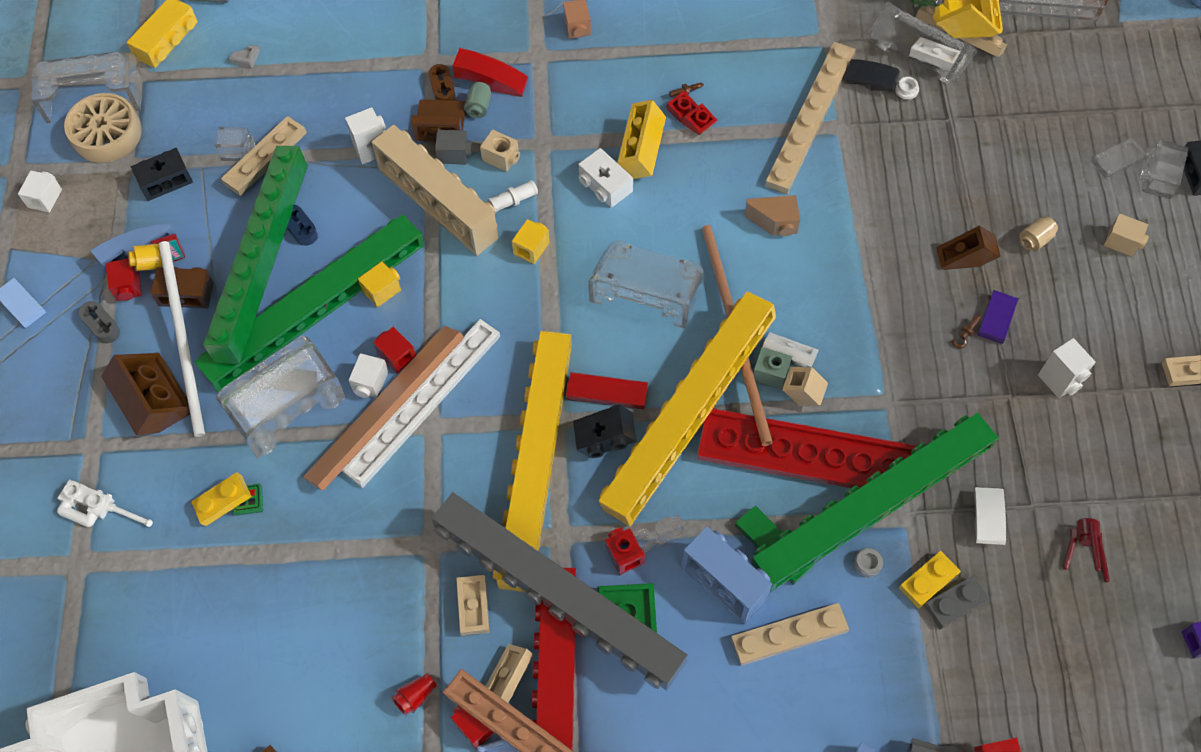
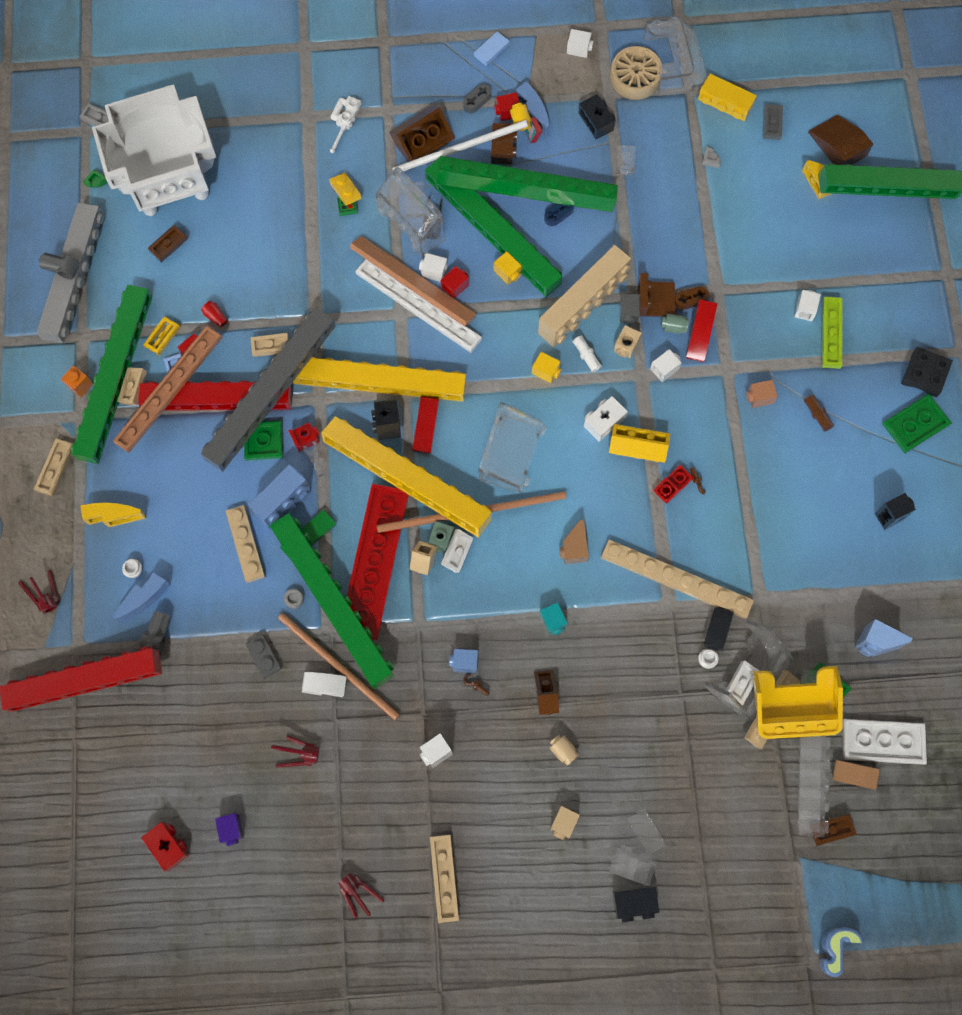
camera: 90 degrees right, 10 degrees up
tan plate [221,116,307,196] -> none
white brick [345,108,386,164] -> none
tan plate [486,644,534,703] -> none
yellow plate [899,551,961,609] -> none
dark purple tile [978,290,1019,344] -> none
none -> nougat piece [278,613,400,720]
none -> medium blue brick [449,649,478,673]
none -> teal brick [539,603,568,636]
none -> white brick [650,349,681,382]

